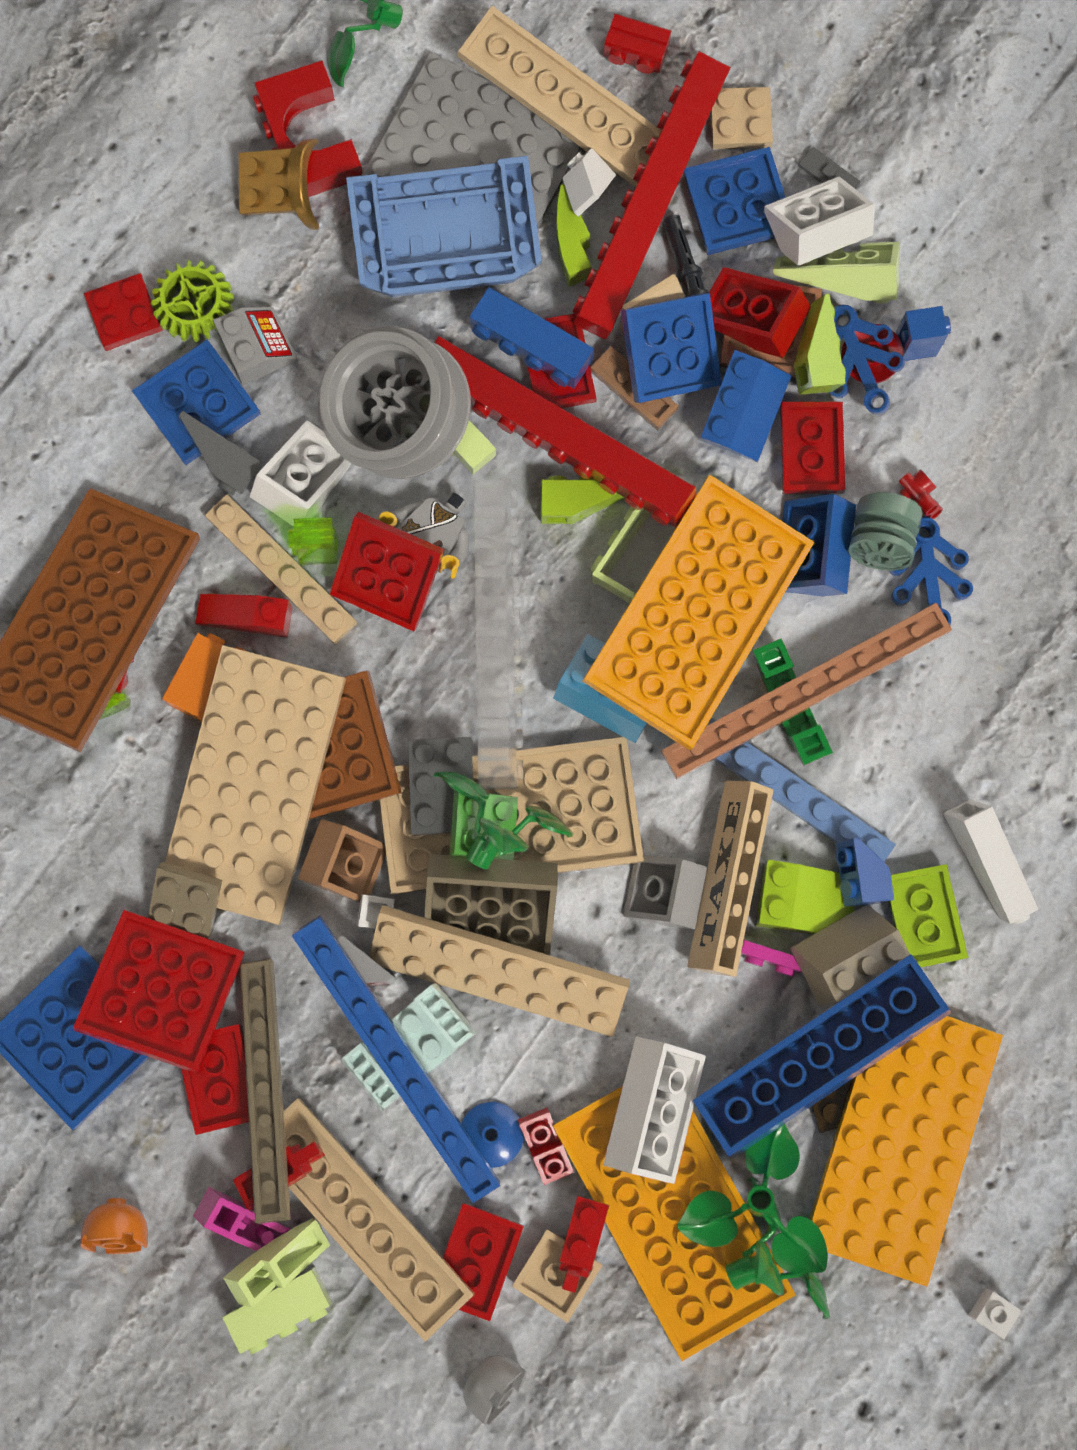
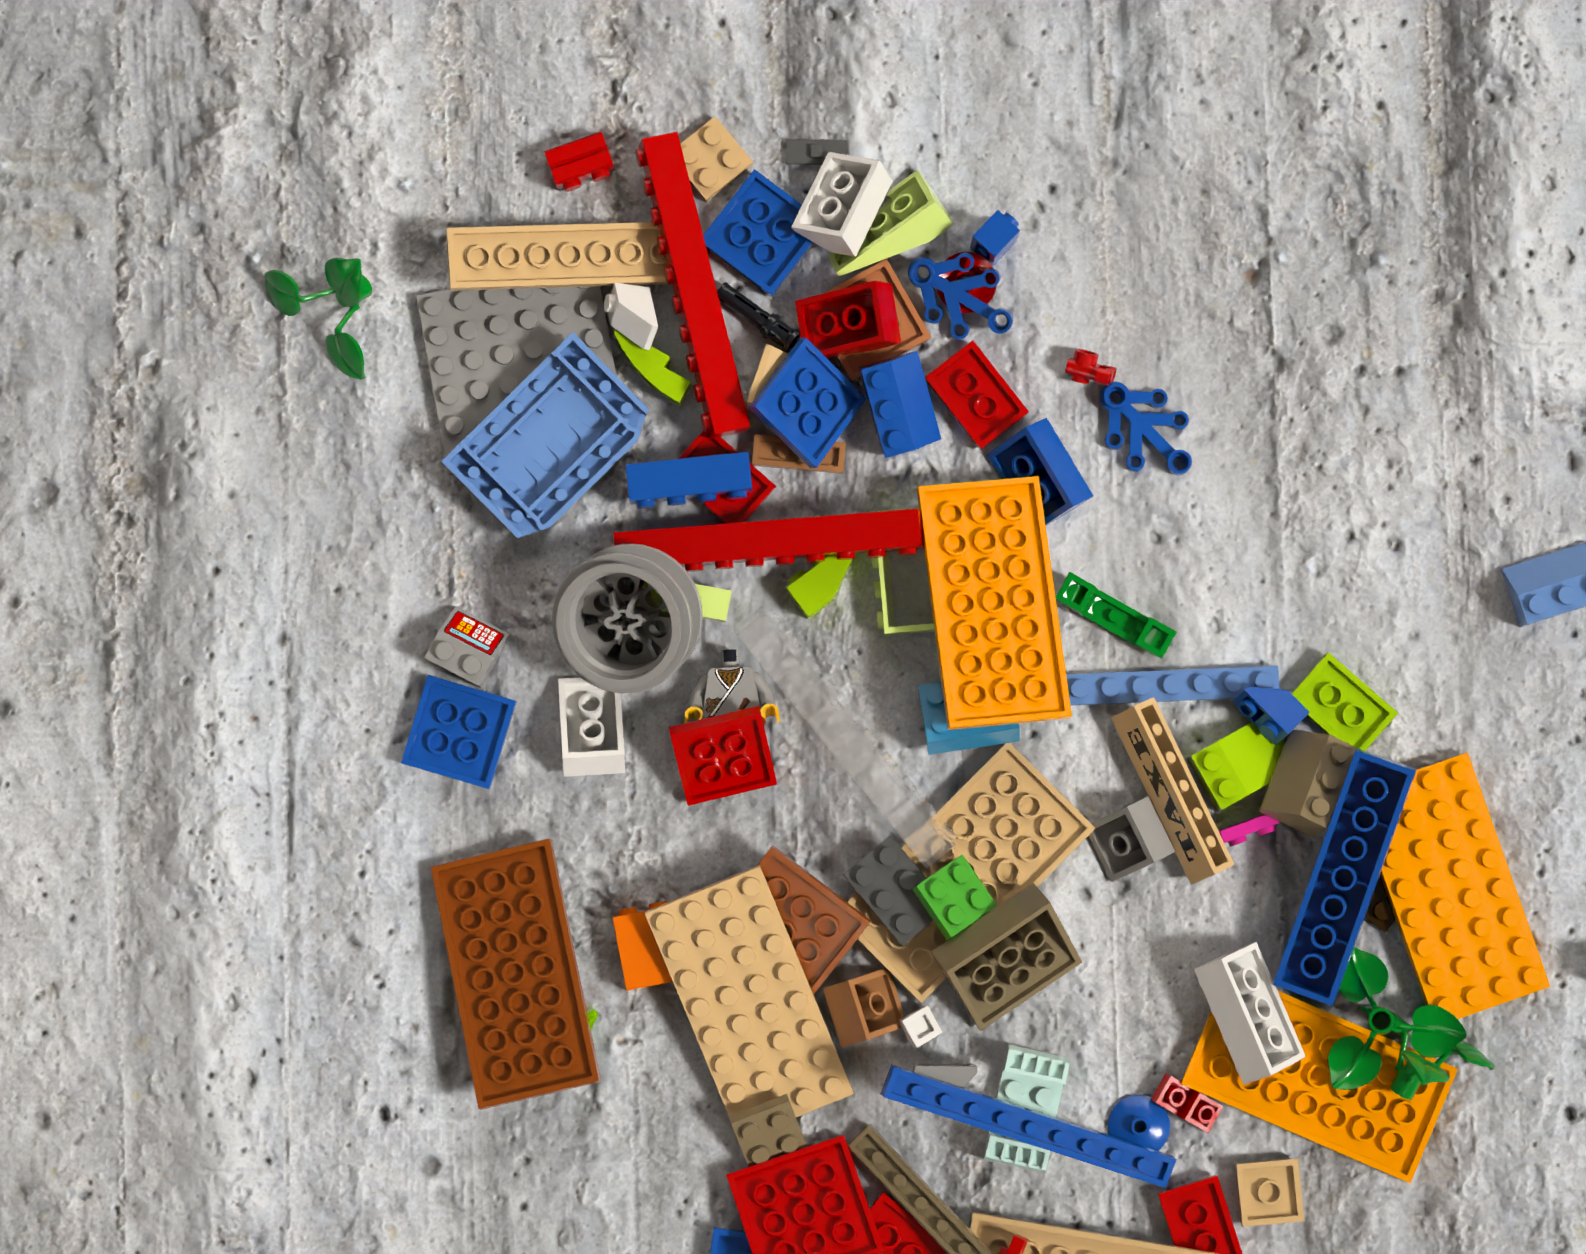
camera: 35 degrees left, 5 degrees up
red plate [84,273,163,351] -> none
lime gear [151,260,234,343] -> none
dark grey slope [178,411,262,496] -> none
red slope [195,594,293,638] -> none
tan plate [205,494,357,645] -> none
pearl gold piece [239,139,319,230] -> none
red arch [252,60,363,197] -> none
clear neon green brick [288,518,338,565] -> none
tan plate [369,905,630,1037] -> none
green plant [433,772,574,869] -> none
red hinge [559,1196,609,1293] -> none
nougat plate [661,603,952,780] -> none
lime slope [794,294,846,395] -> none
sand green wheel [848,492,923,571] -> none
white slope [943,799,1039,924] -> none

